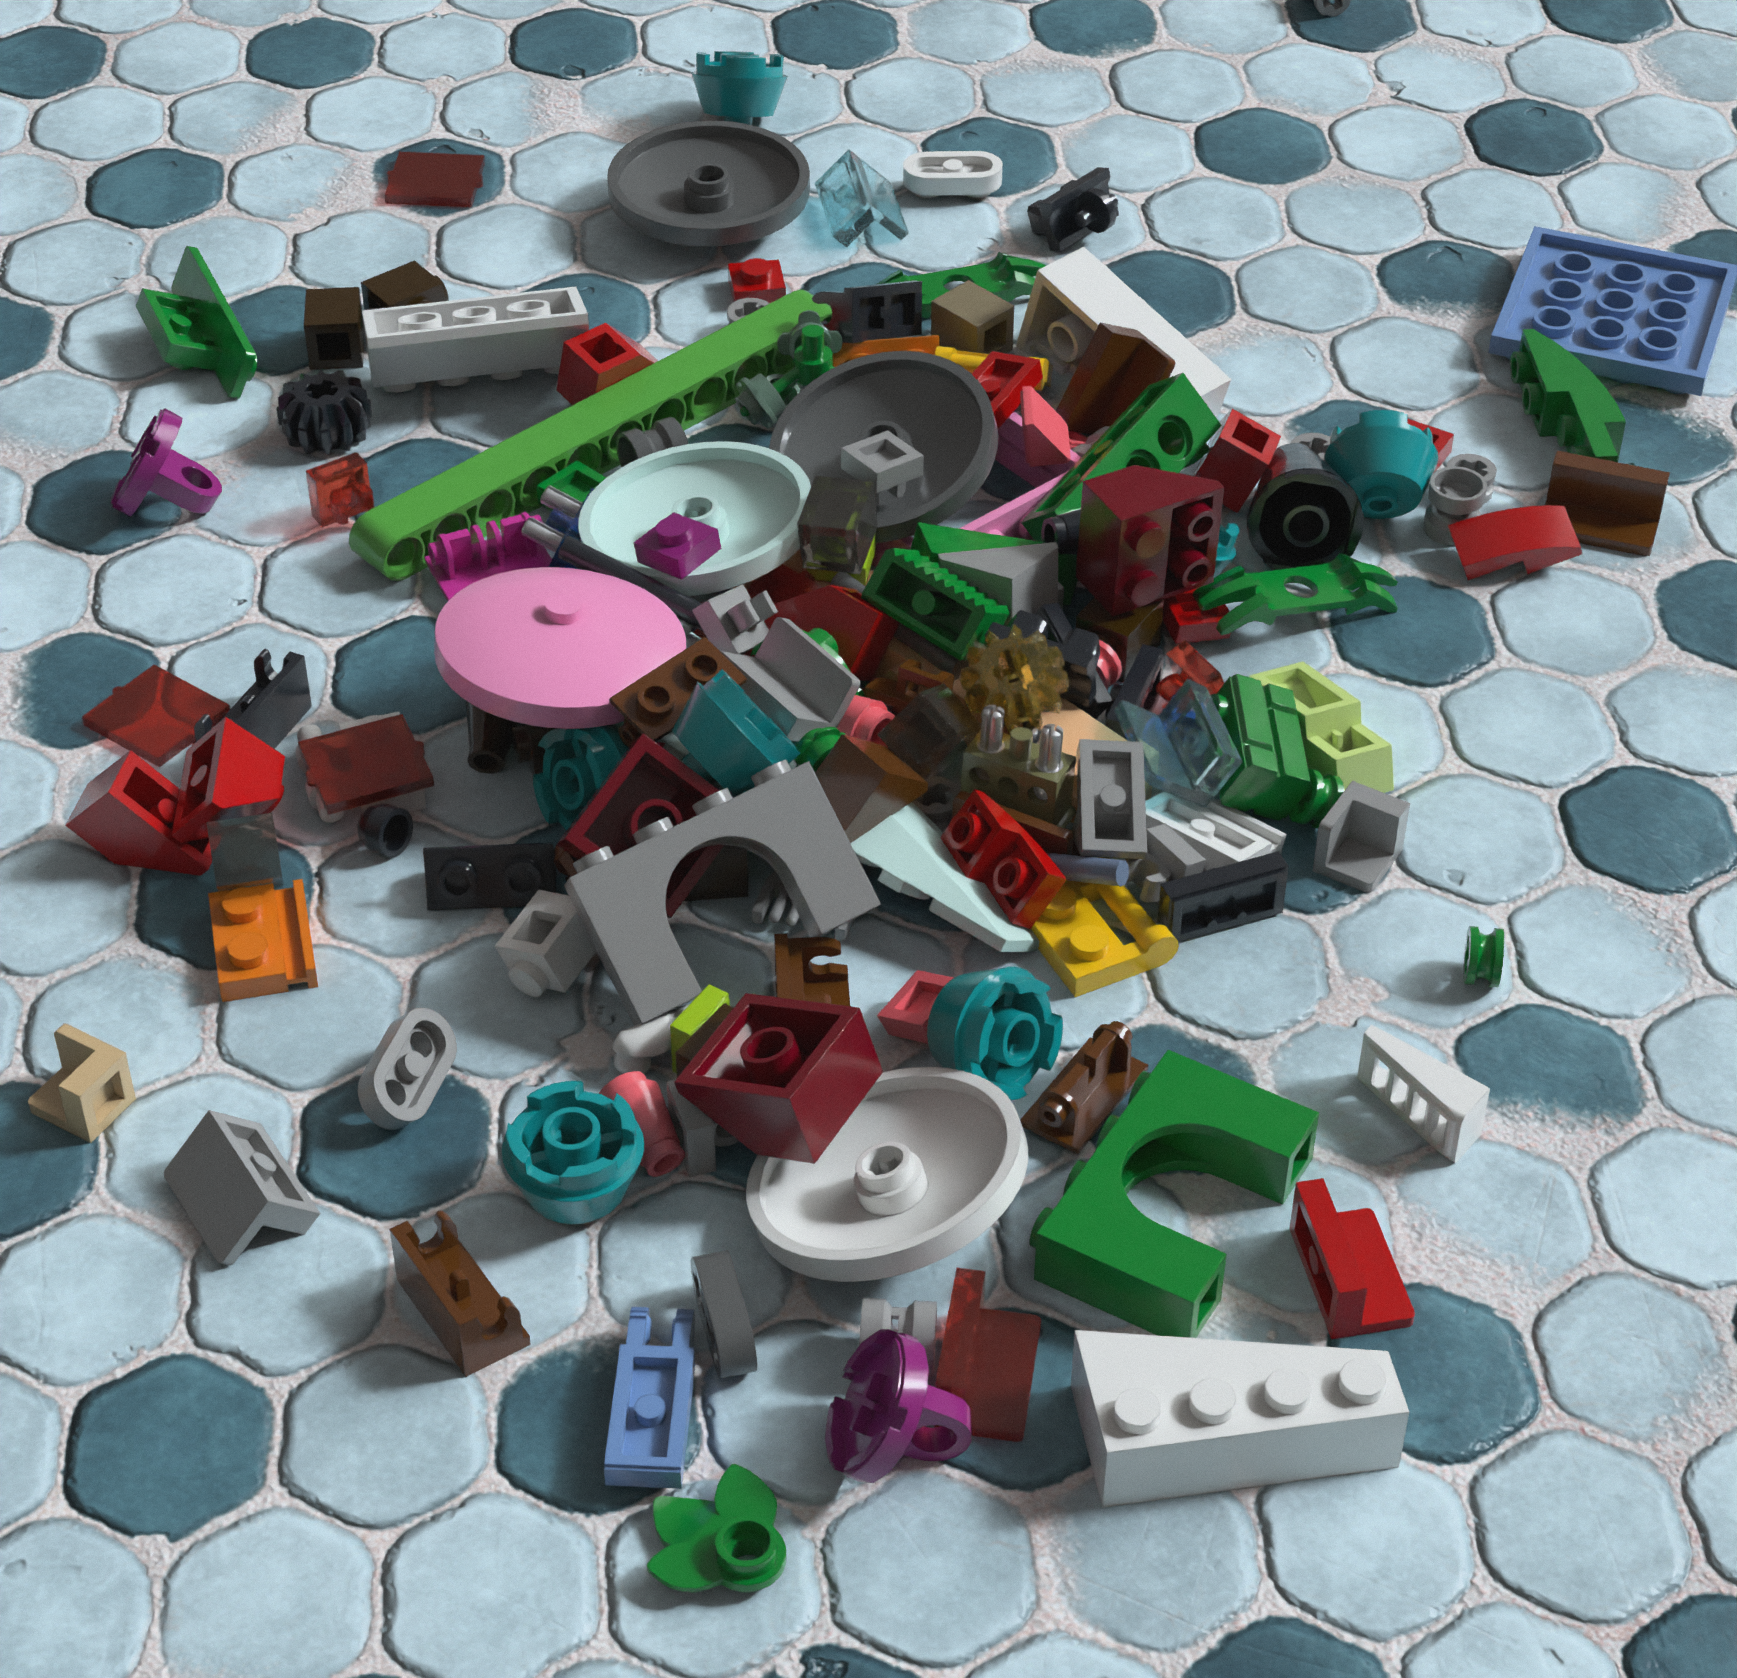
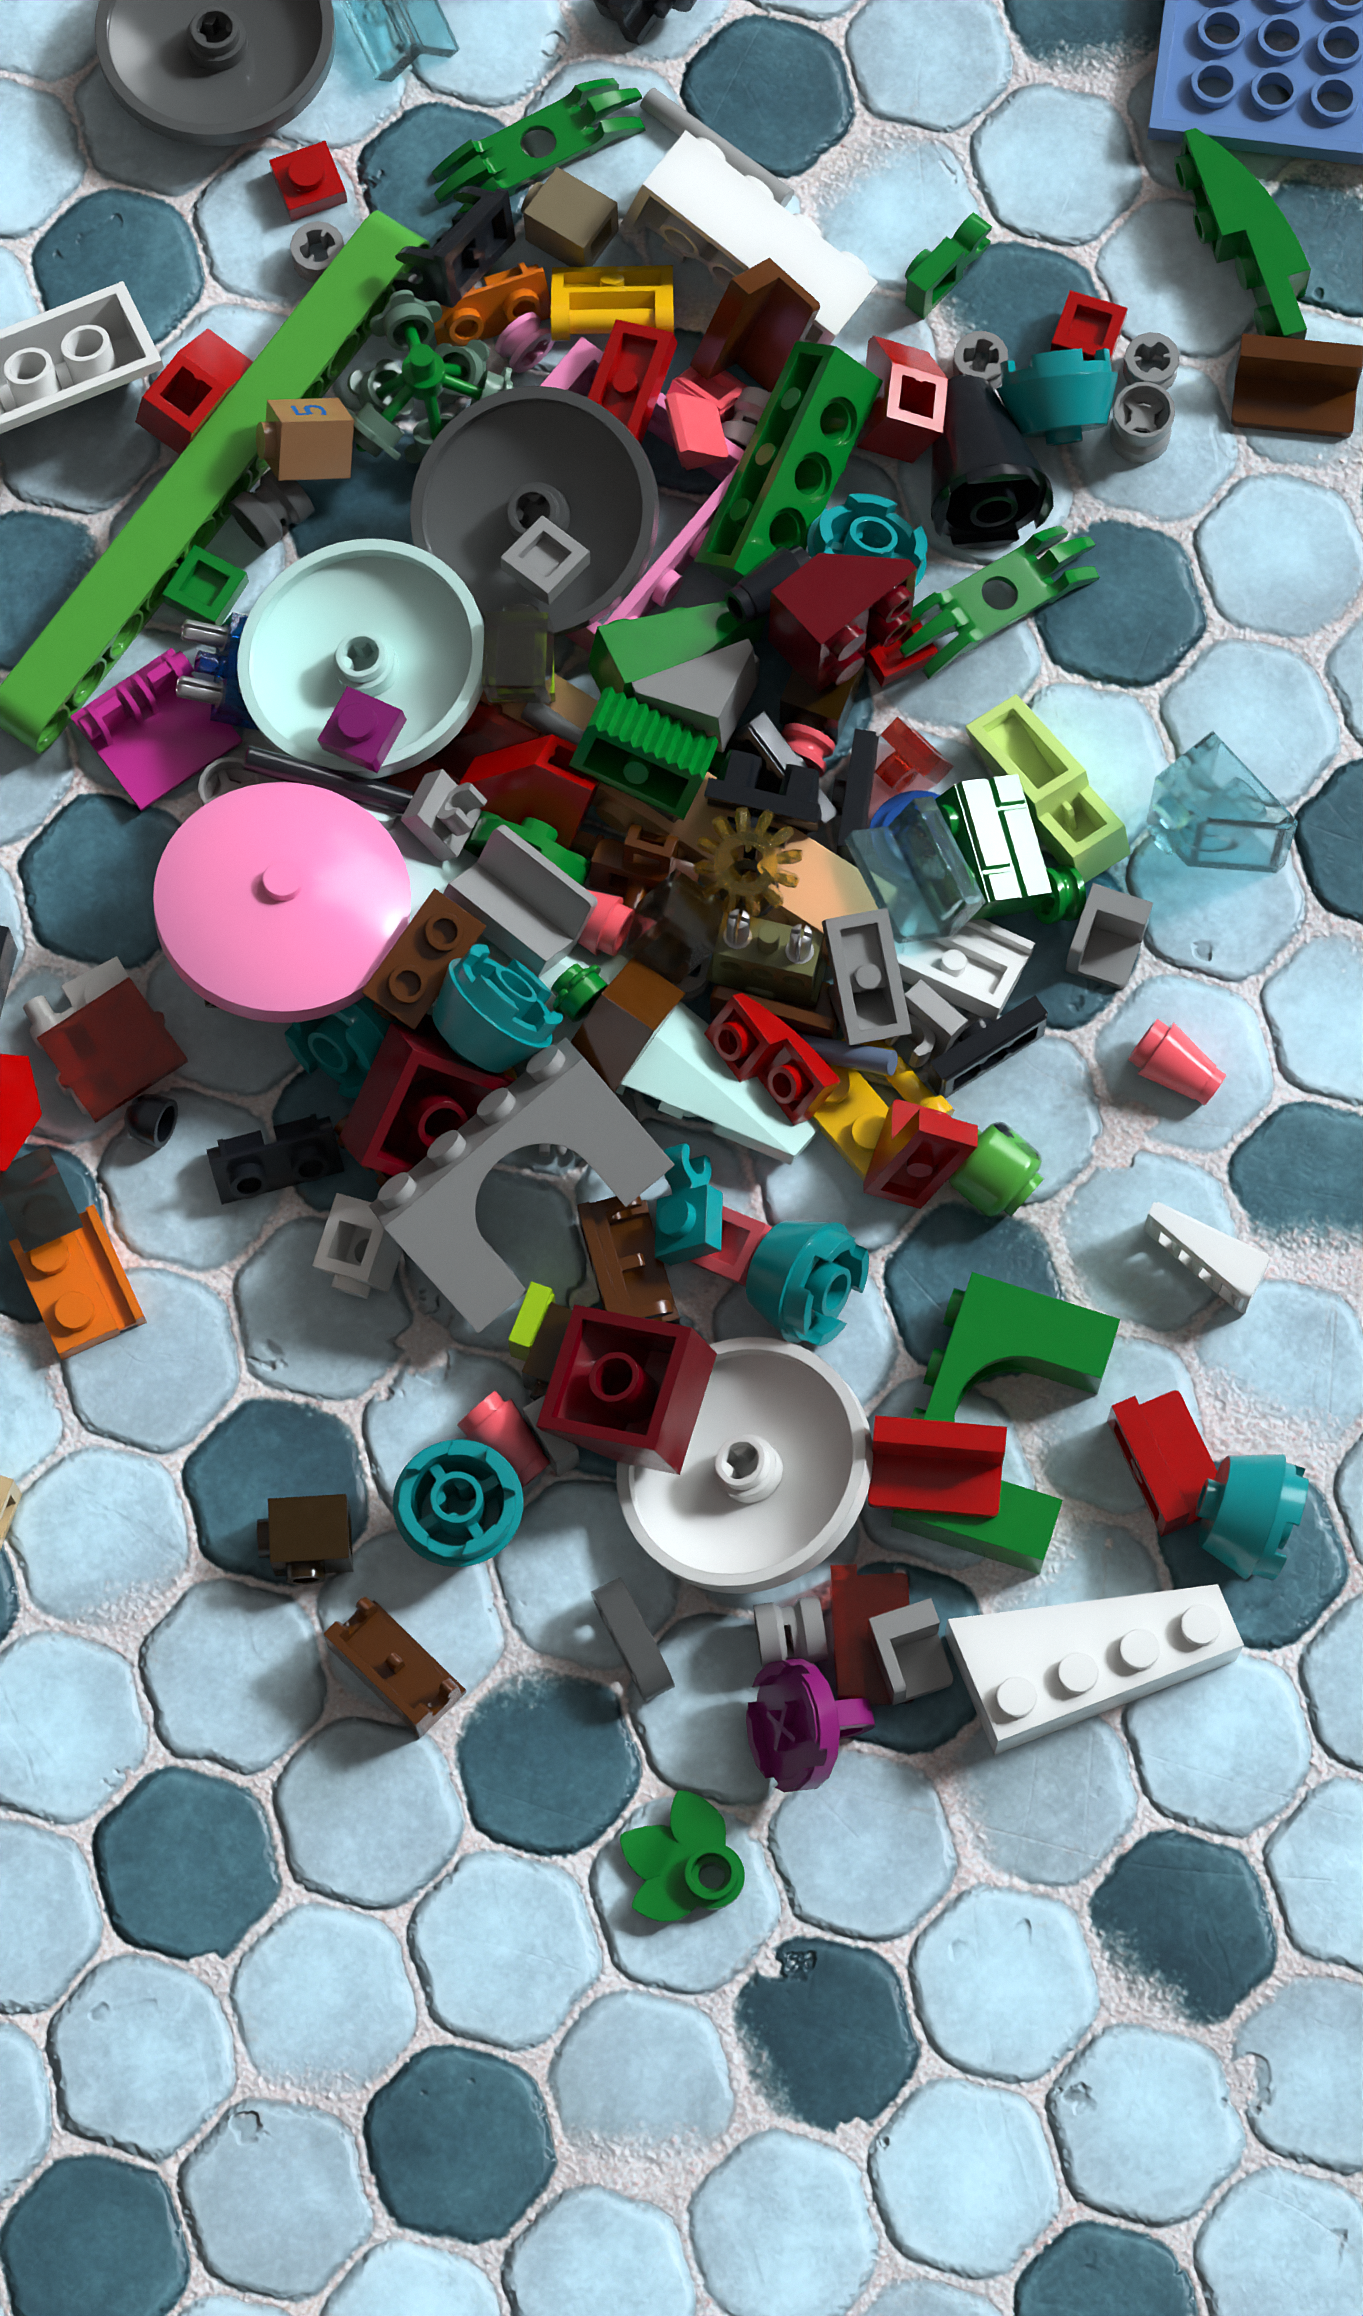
camera: 10 degrees left, 30 degrees up
light grey panel [164,1110,321,1265] -> none
light grey plate [358,1008,457,1130] -> none
medium blue hinge [604,1307,695,1489] -> none
white arm [612,1004,689,1074] -> none
reddish brown hinge [1020,1021,1149,1154] -> none
red slope [1448,505,1583,581] -> none
green bush [1463,926,1504,987] -> none
none -> medium nougat brick [256,398,354,481]
none -> dark brown brick [257,1494,354,1585]
none -> teal plate [655,1143,723,1266]
none -> red slope [863,1099,978,1209]
none -> red panel [867,1415,1007,1518]
none -> light grey panel [867,1598,953,1705]
none -> green plate [905,212,992,320]
none -> bright green head [949,1122,1044,1217]
none -> coral cone [1128,1019,1226,1106]
none -> clear light blue slope [1146,731,1298,873]
none -> teal cone [1195,1454,1309,1581]

